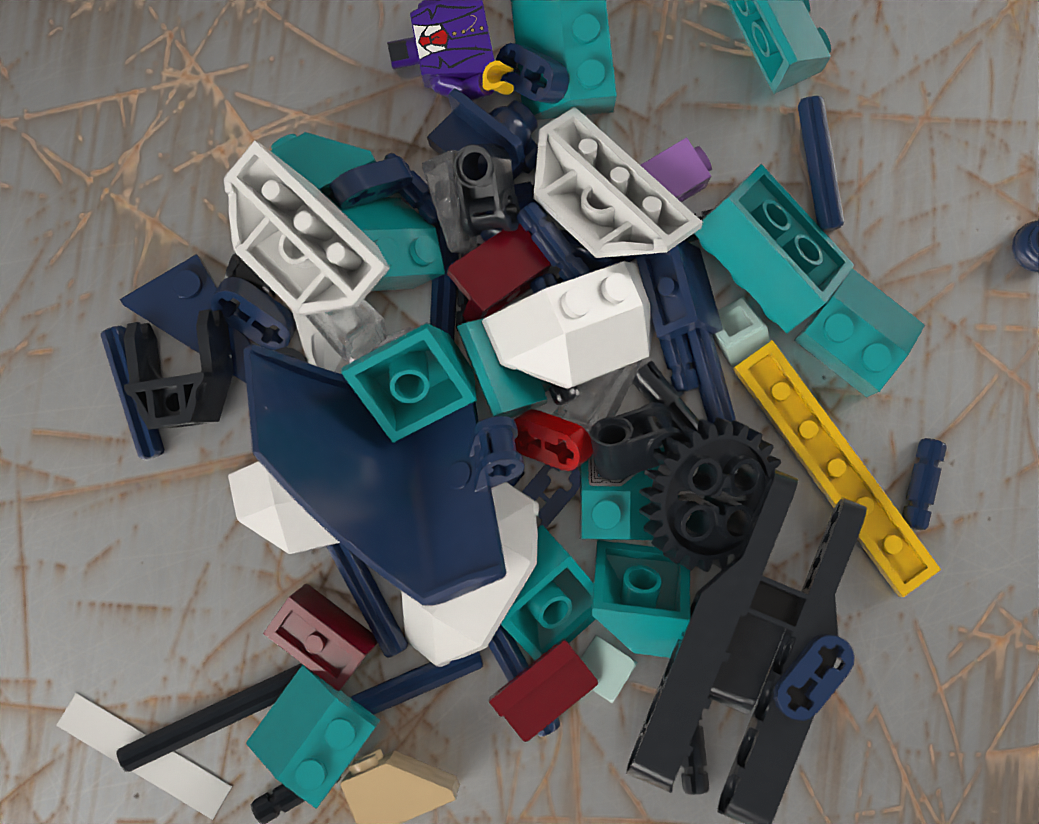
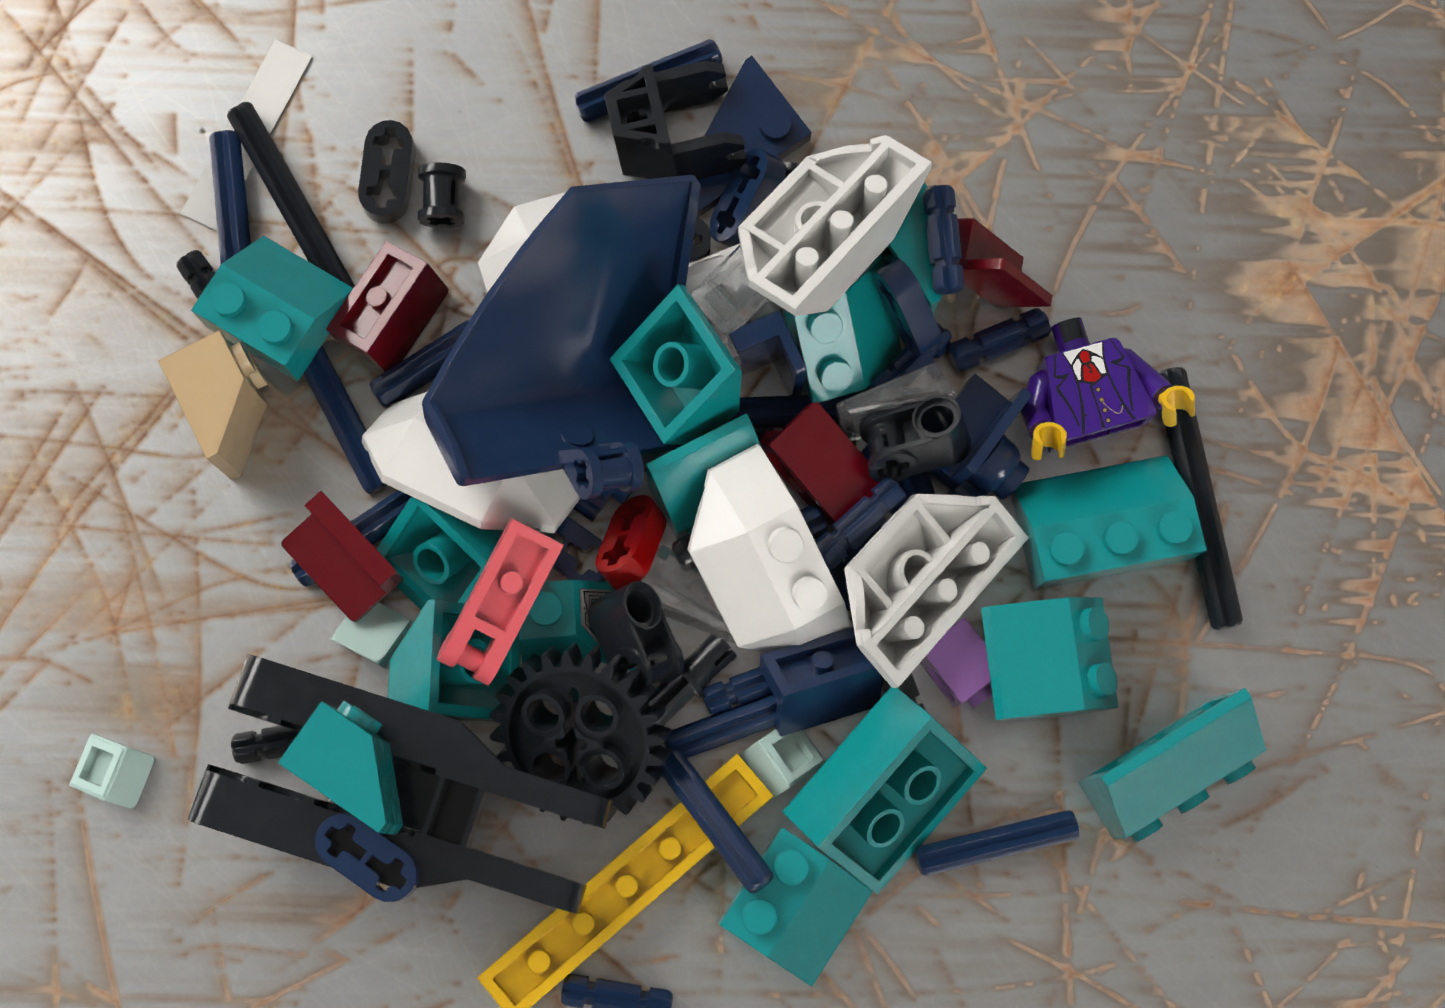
camera: 75 degrees right, 5 degrees down
dark blue beam [496,43,569,104] -> none
none -> dark blue axle [209,130,251,264]
none -> teal slope [278,700,403,835]
none -> black beam [358,120,416,224]
none -> black bush [417,162,466,228]
none -> coral plate [436,518,564,686]
none -> dark blue axle [660,749,774,894]
none -> dark blue panel [727,310,807,396]
none -> dark blue axle [923,185,965,295]
none -> dark blue axle [948,308,1051,372]
none -> dark red panel [958,218,1053,308]
none -> teal slope [981,597,1119,720]

